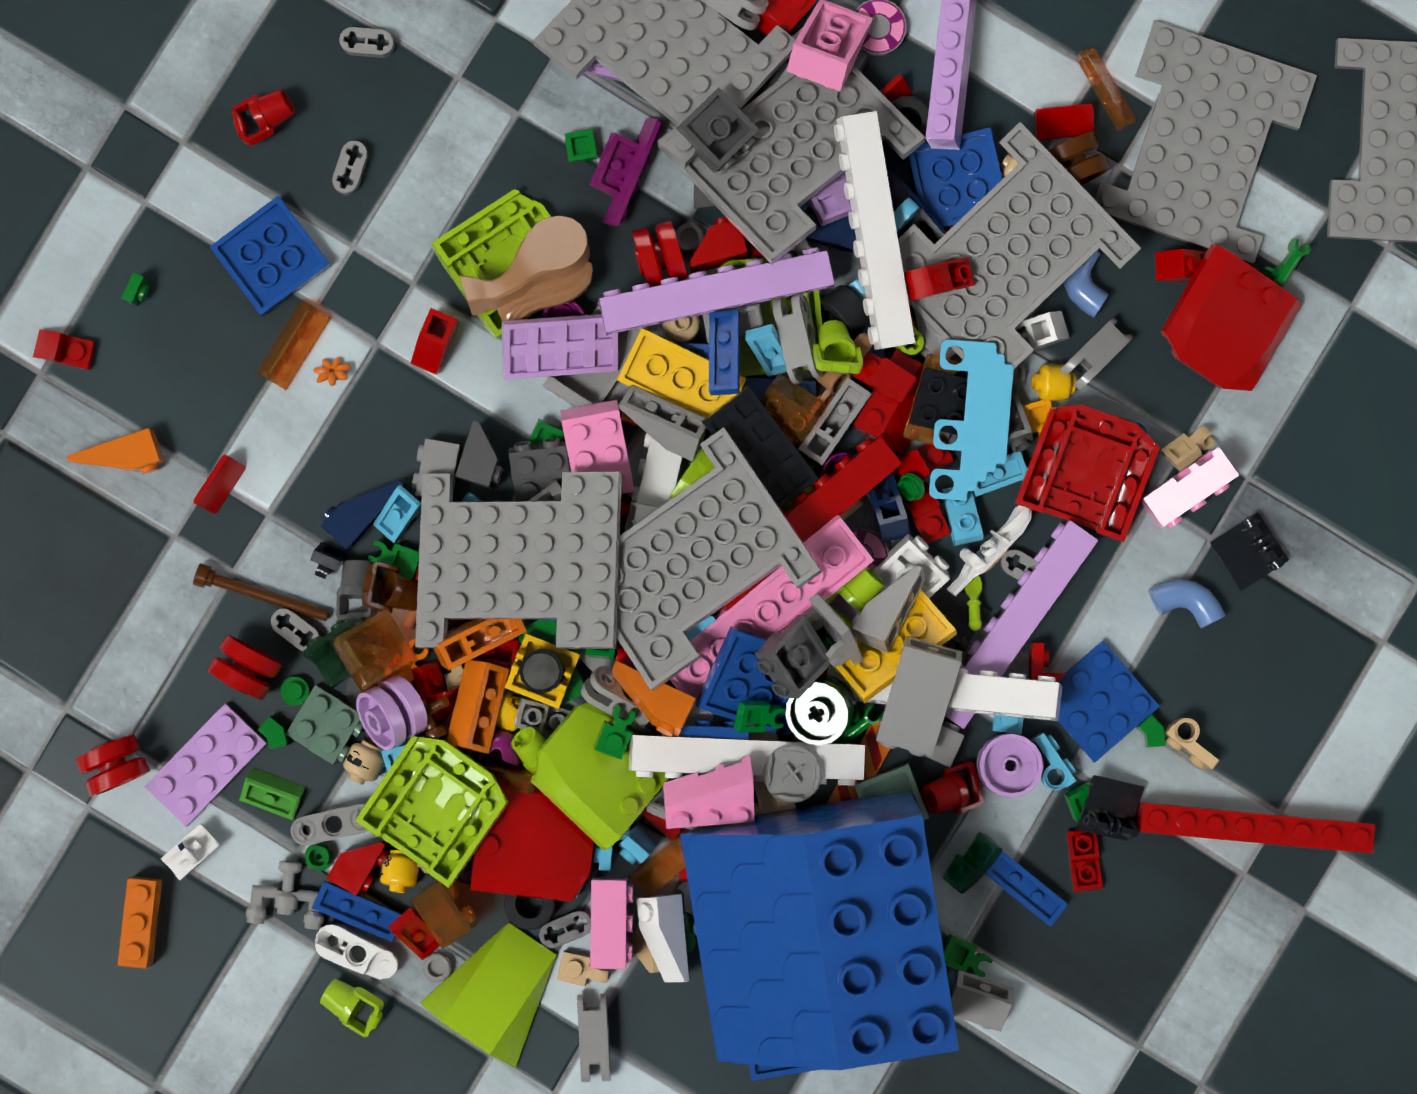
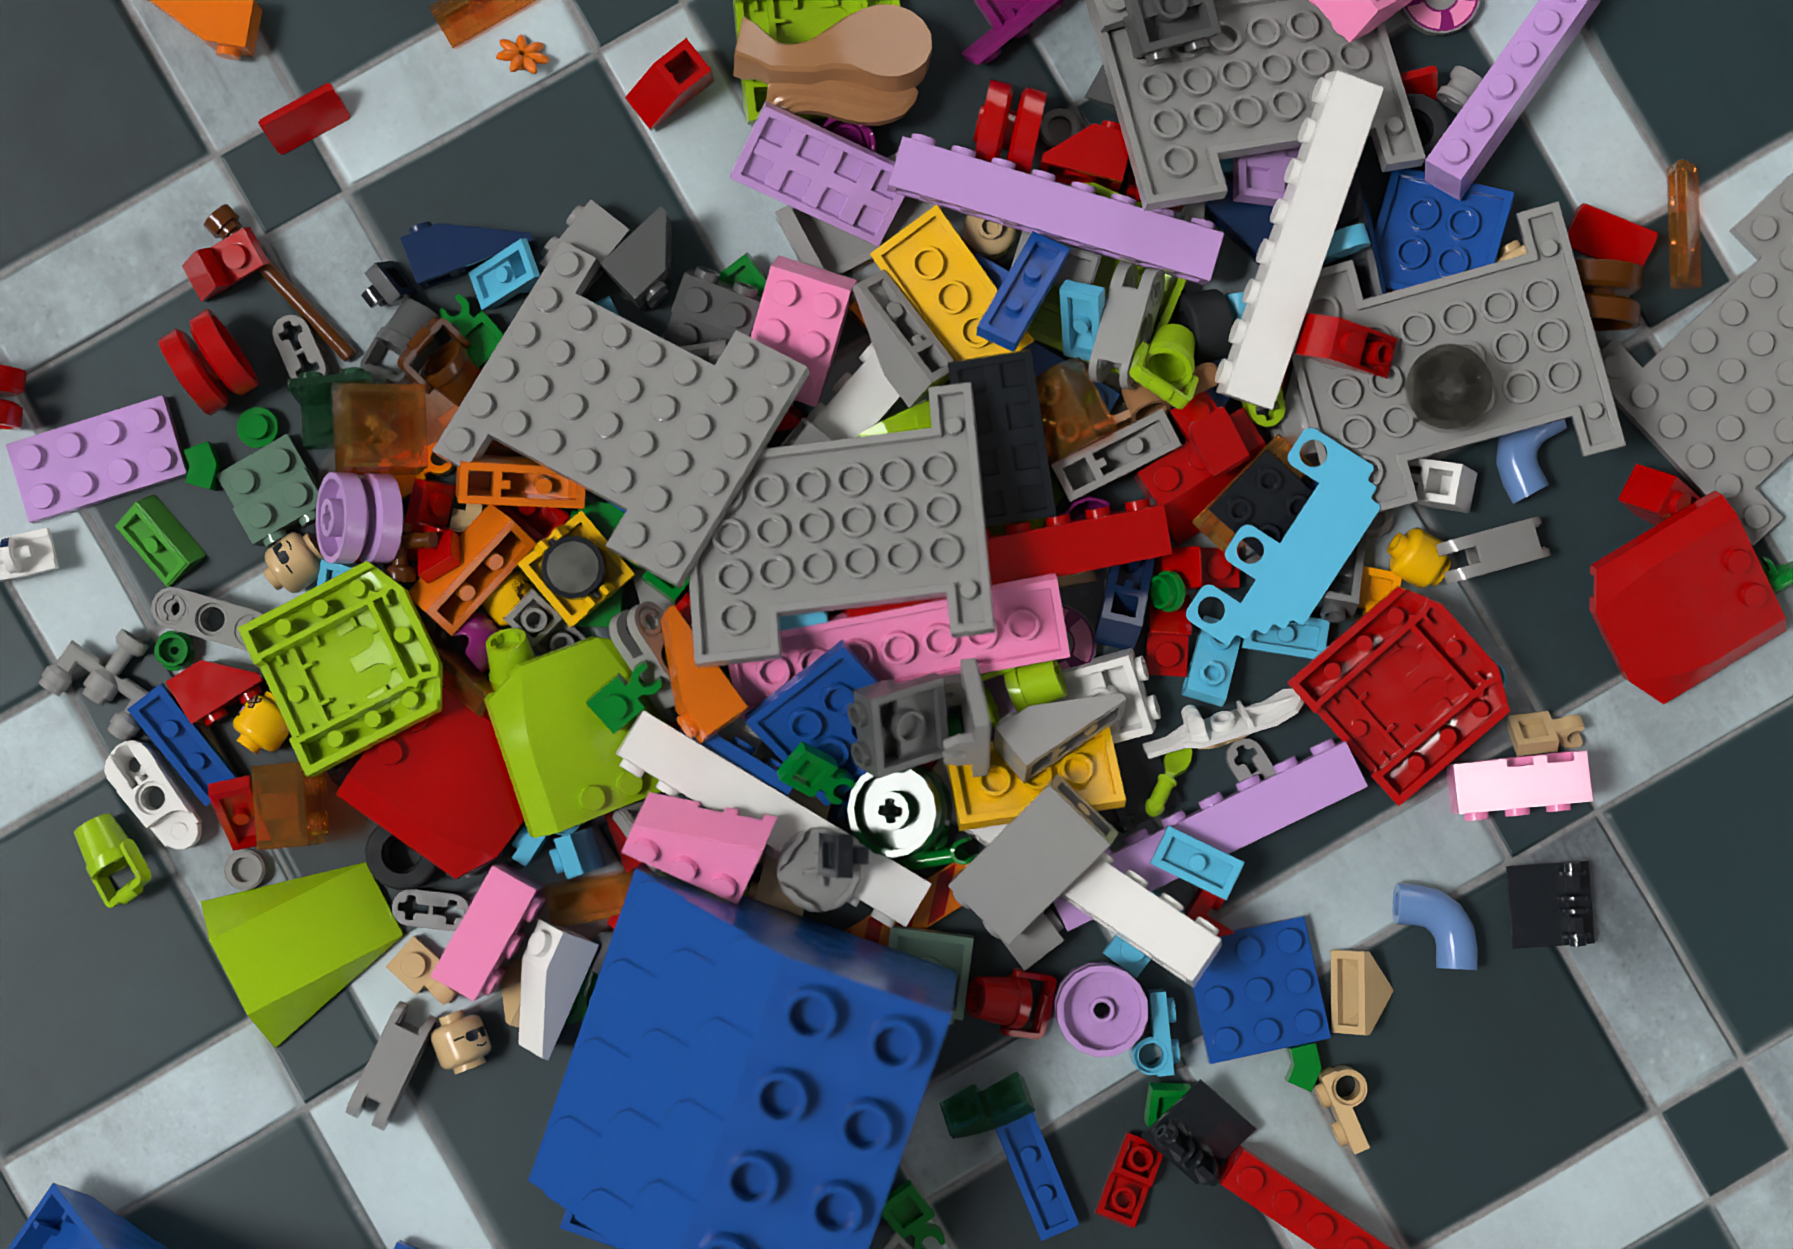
camera: 30 degrees right, 0 degrees up
none -> red slope [182,227,270,302]
none -> red tile [418,529,461,584]
none -> tan head [430,1009,492,1075]
none -> black tile [818,832,869,878]
none -> medium azure plate [1149,825,1245,900]
none -> tan slope [1331,949,1394,1035]
none -> clear smoke brick [1405,344,1493,433]
none -> light grey wheel [1436,66,1482,114]

